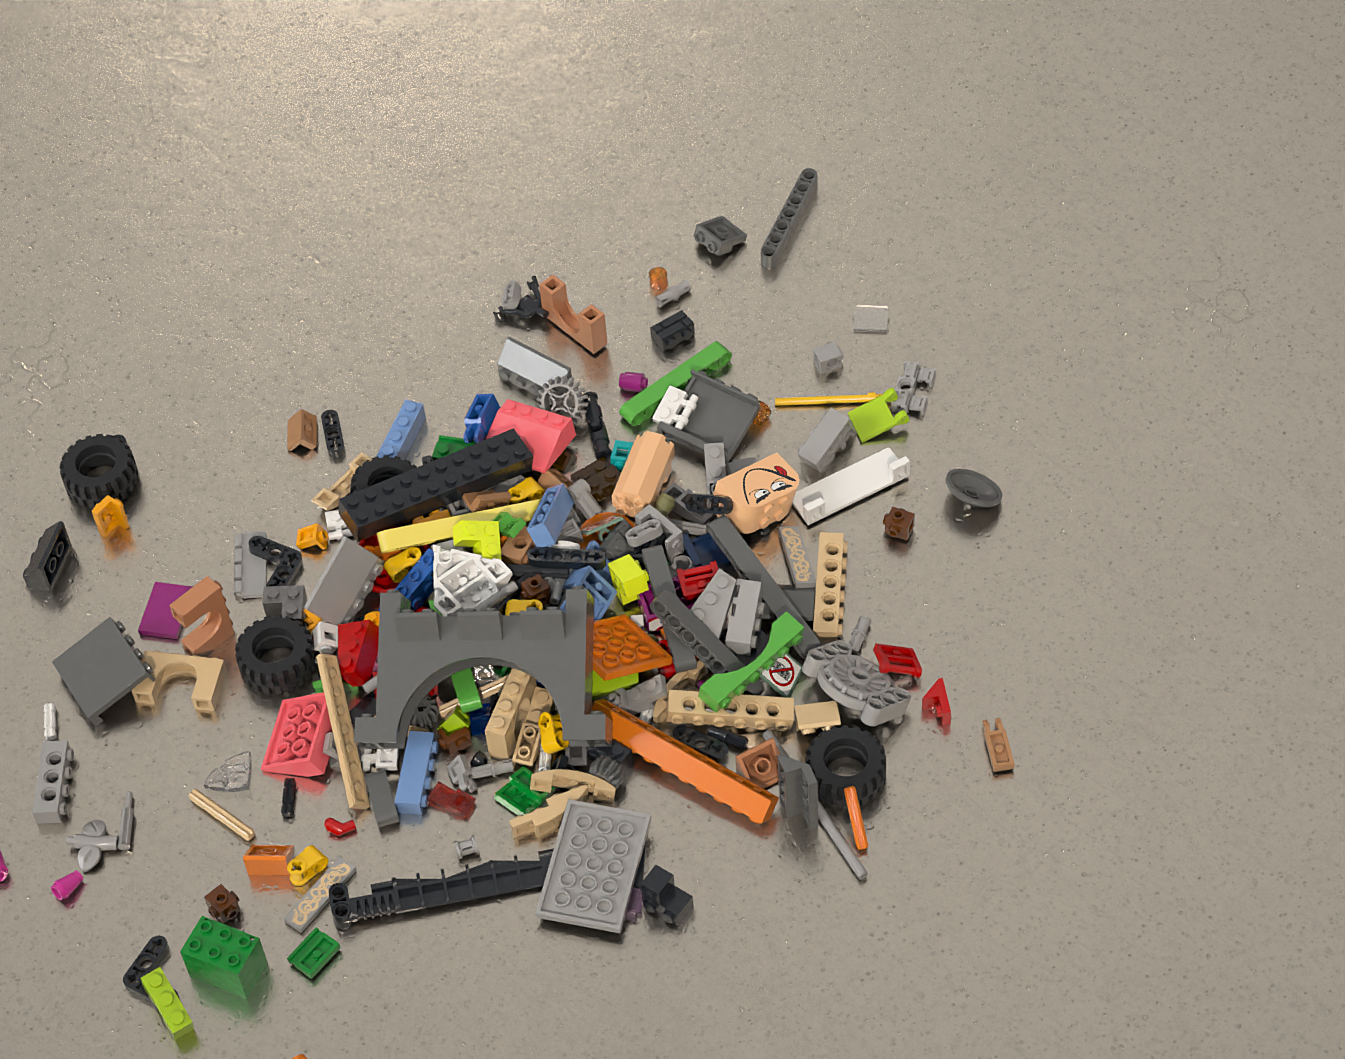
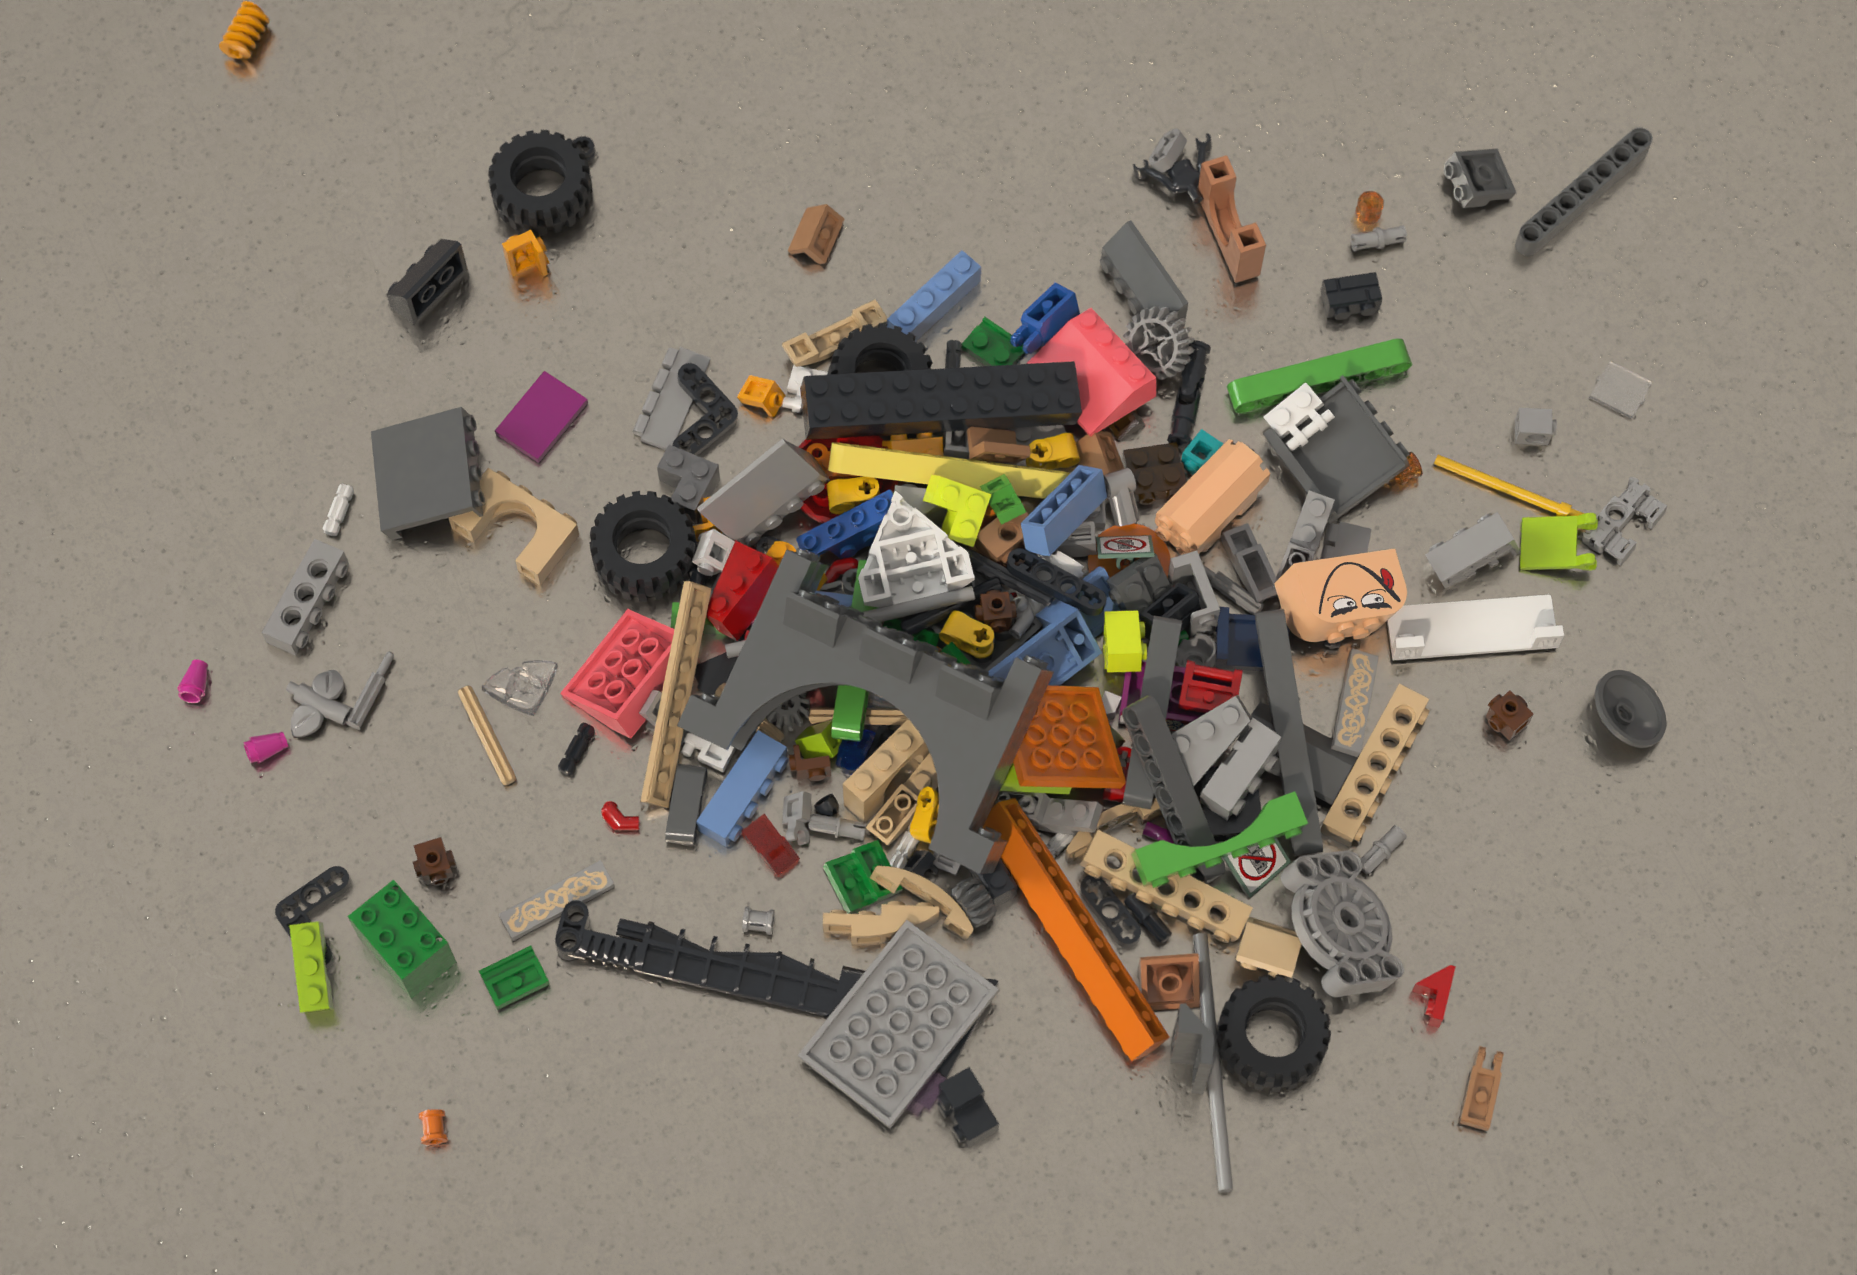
camera: 20 degrees right, 15 degrees up
nougat arch [169,576,234,657] -> none
orange slope [243,845,294,876] -> none
yellow piece [287,845,329,886] -> none
black beam [321,410,345,458] -> none
magenta brick [619,372,648,392] -> none
light grey beam [625,519,663,547] -> none
olive cone [654,493,675,517] -> none
black beam [685,493,733,515] -> none
orange axle [844,786,868,850] -> none
red plate [873,643,922,678] -> none

